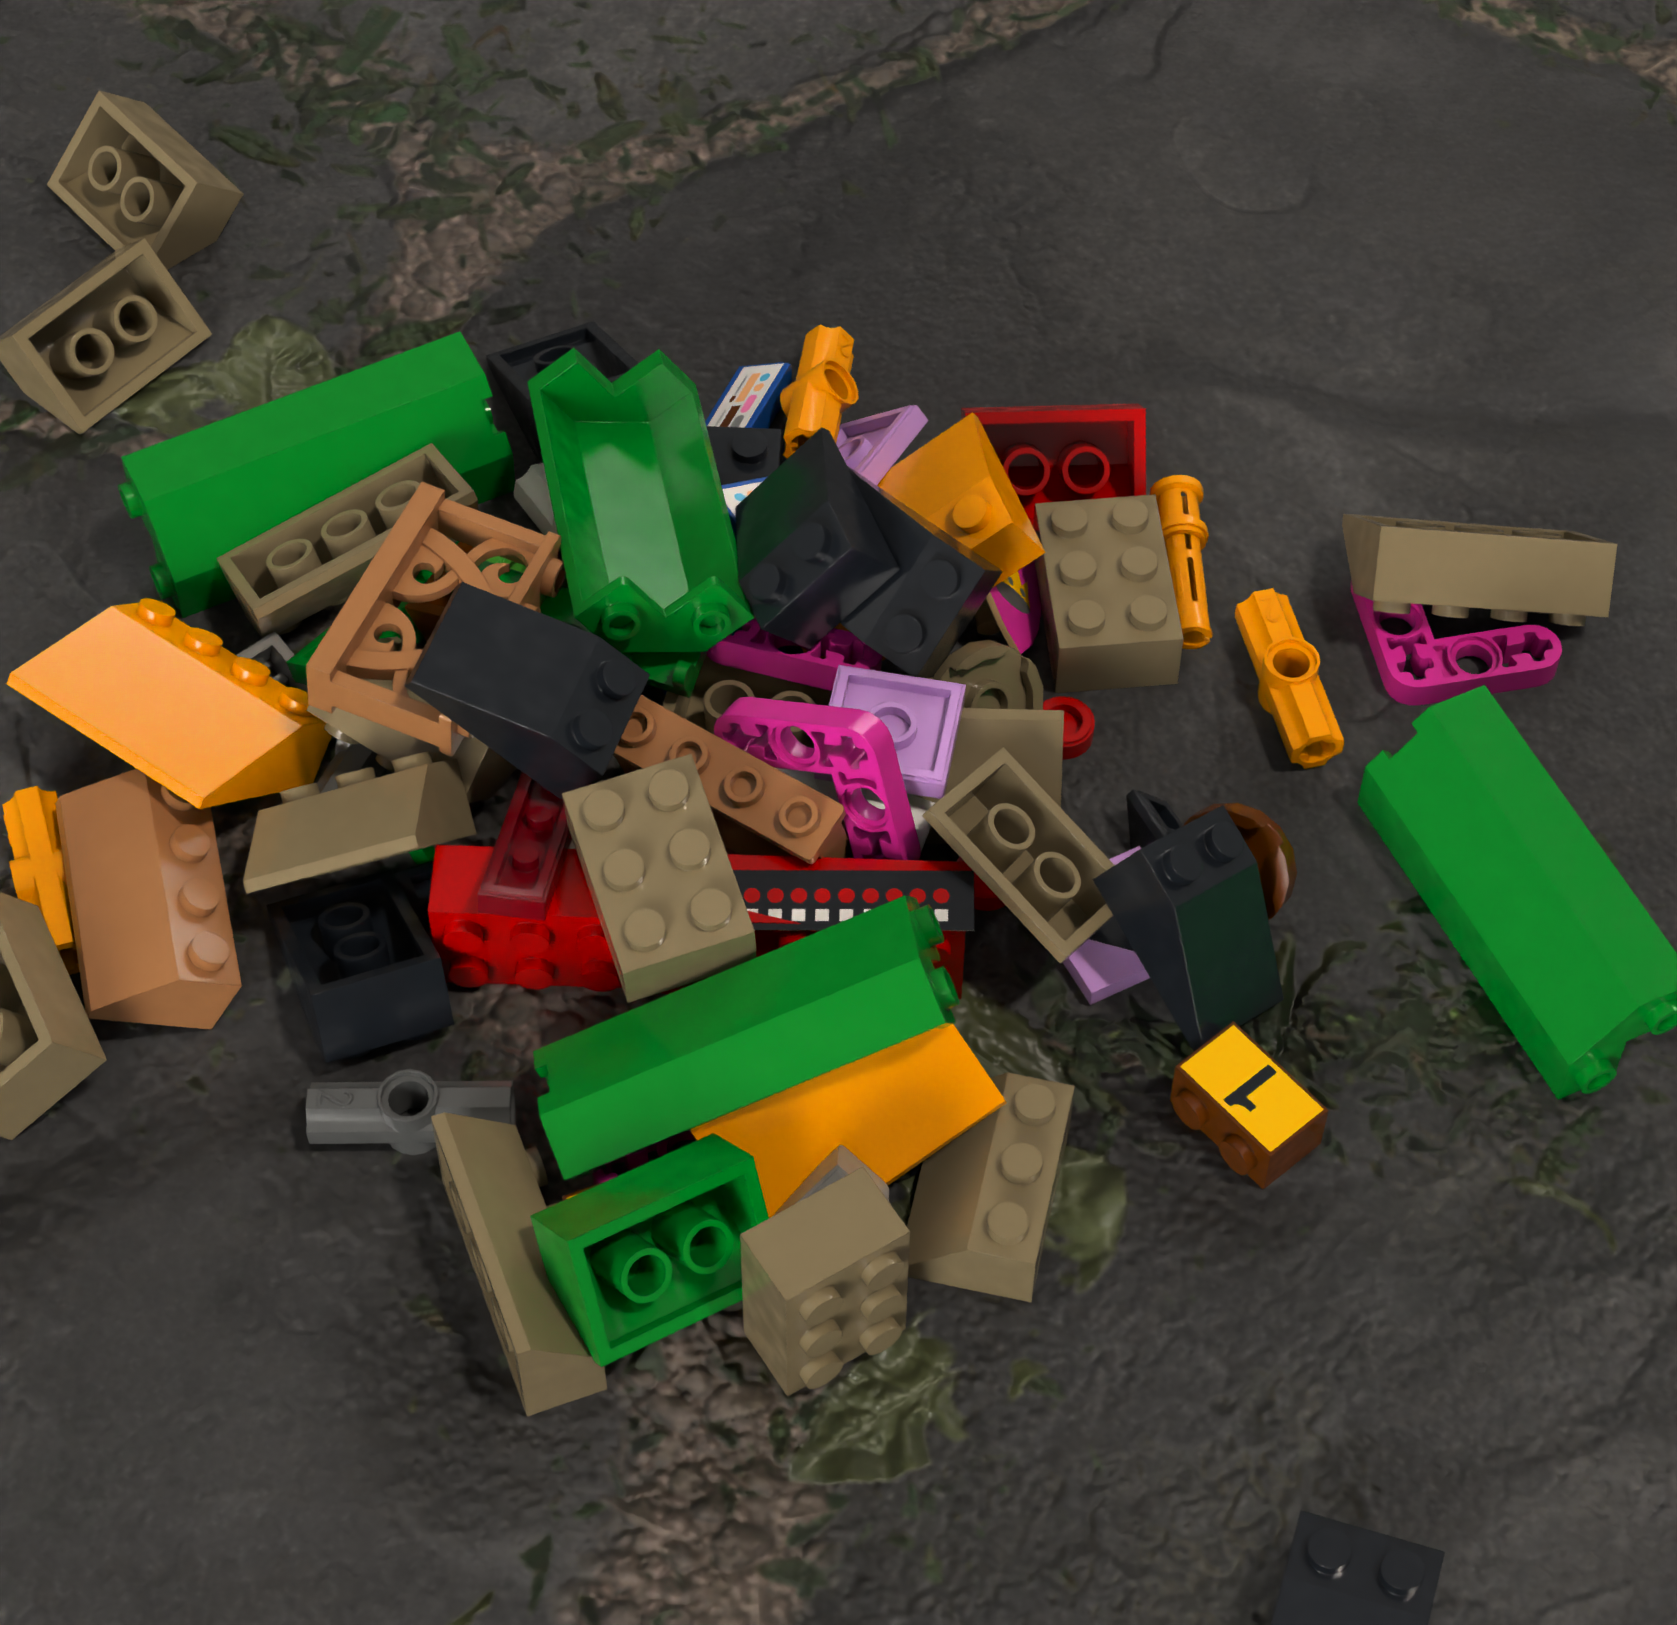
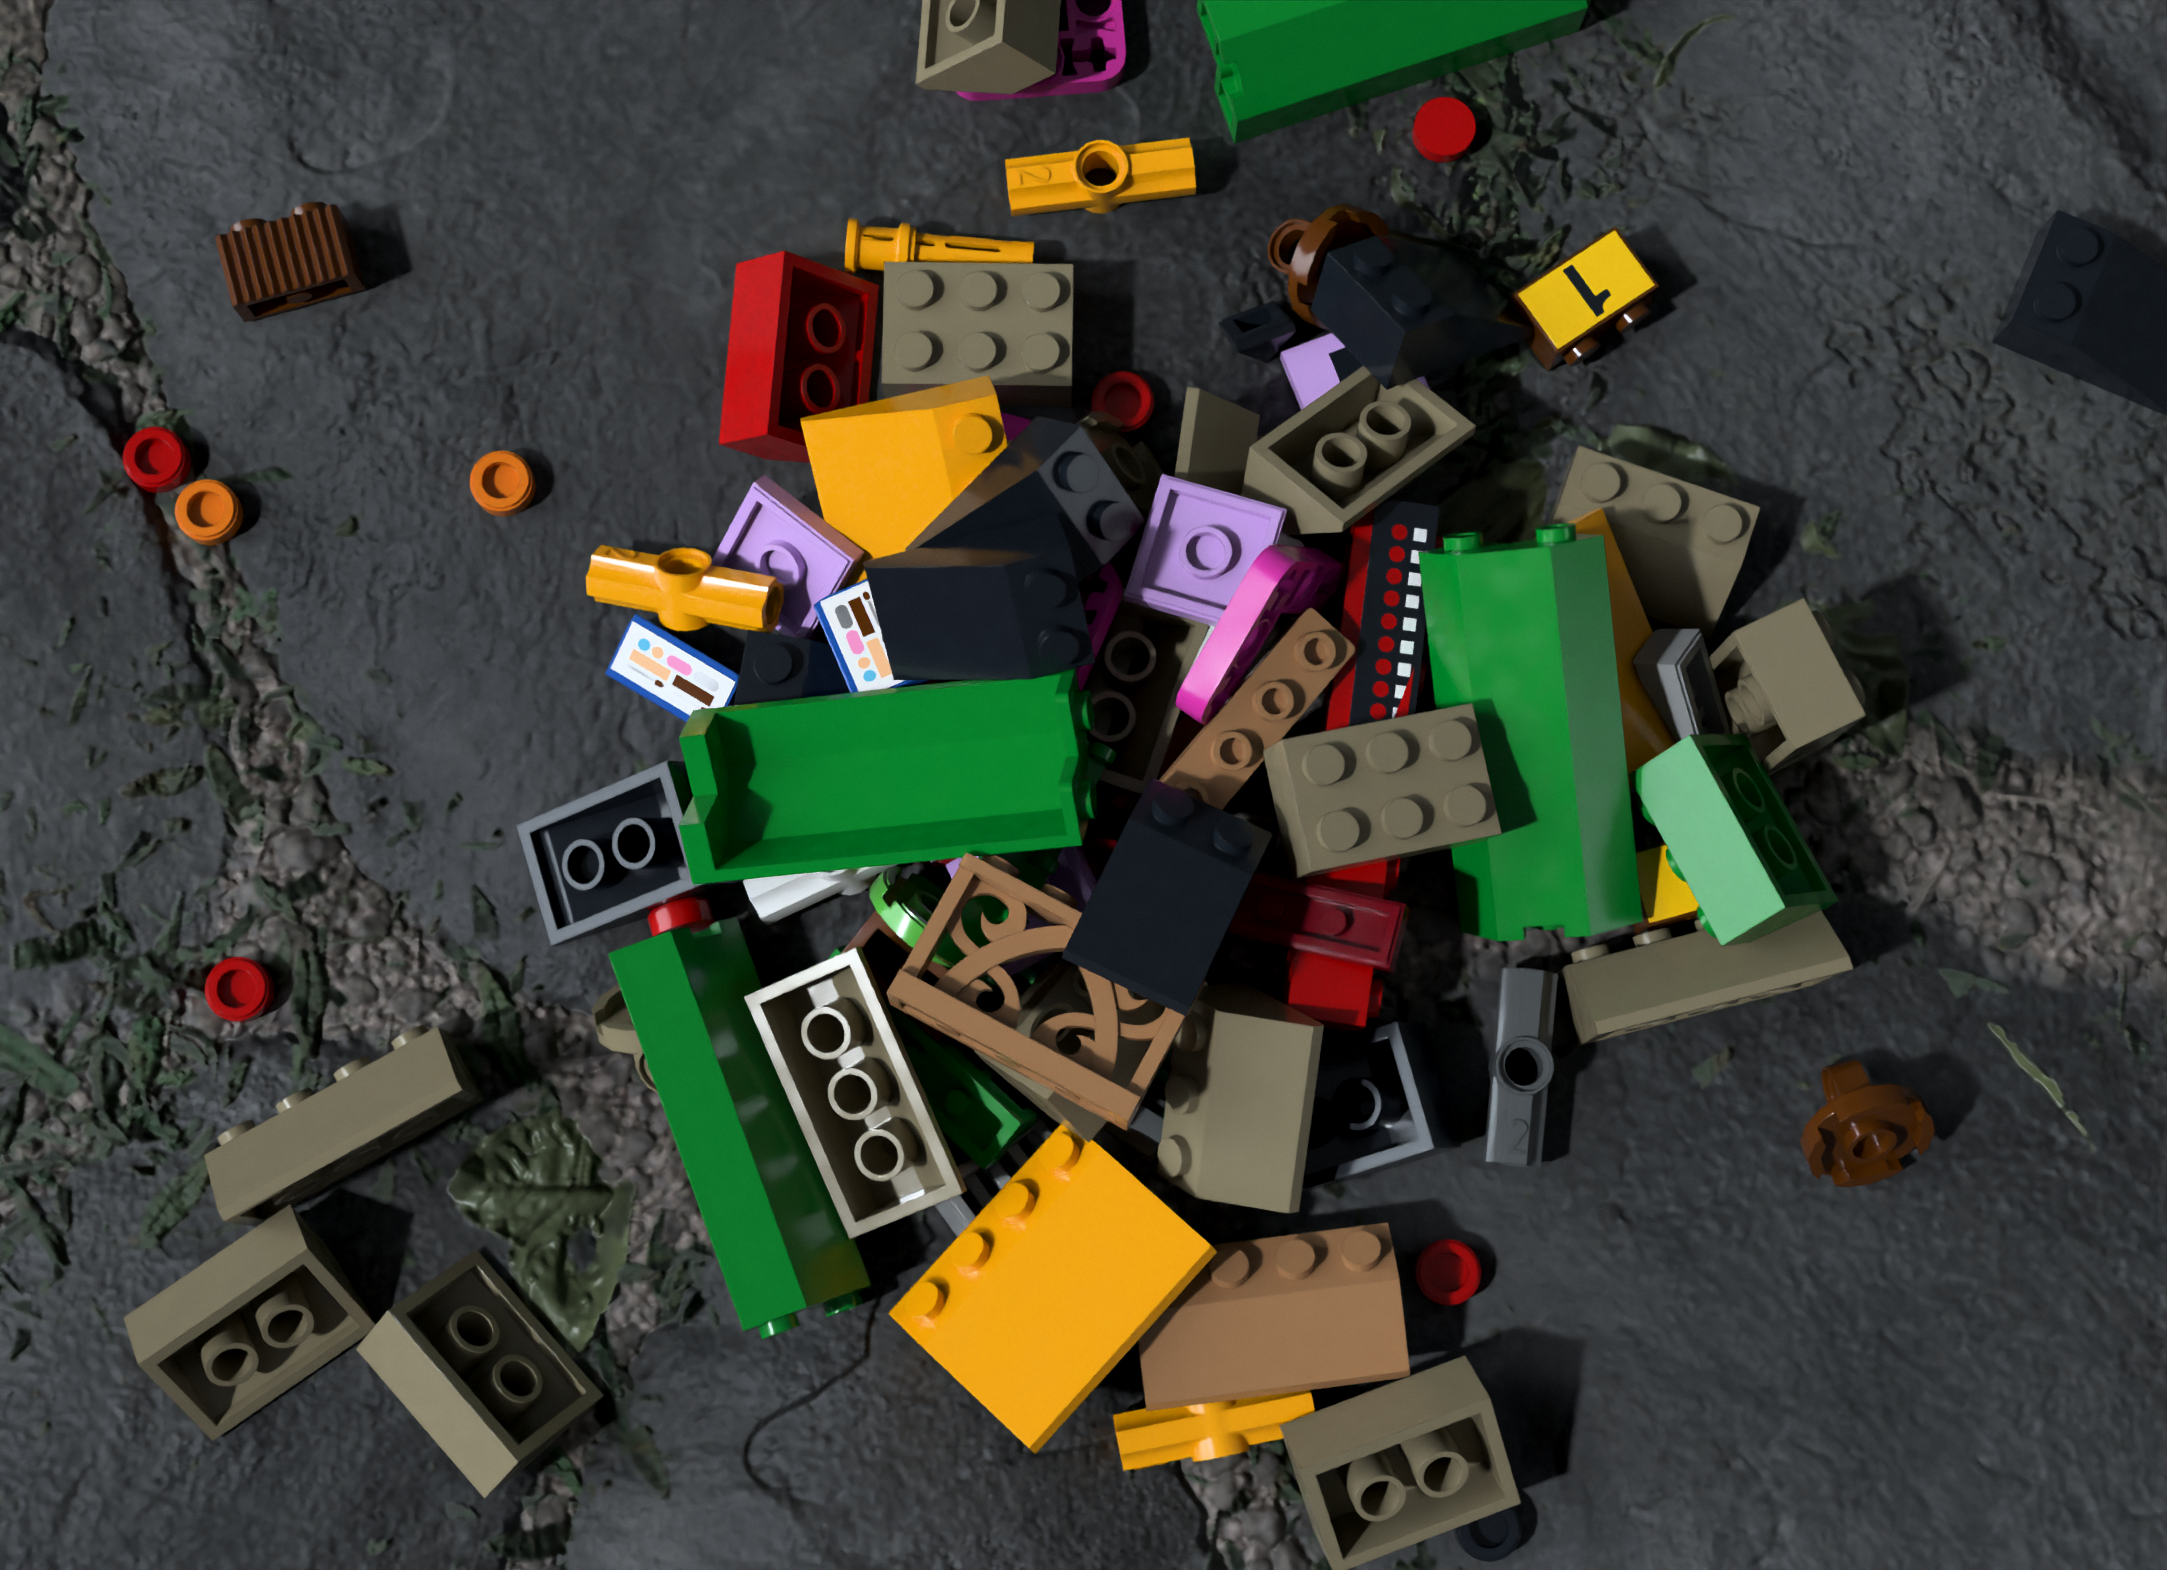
camera: 85 degrees left, 25 degrees up
none -> red tile [123,427,191,493]
none -> orange tile [175,479,243,546]
none -> dark tan slope [204,1024,485,1227]
none -> red tile [205,957,274,1023]
none -> reddish brown brick [215,202,365,322]
none -> orange tile [470,450,536,517]
none -> red tile [647,896,715,937]
none -> red tile [1412,97,1476,163]
none -> red tile [1414,1239,1481,1305]
none -> reddish brown tile [1800,1059,1935,1187]

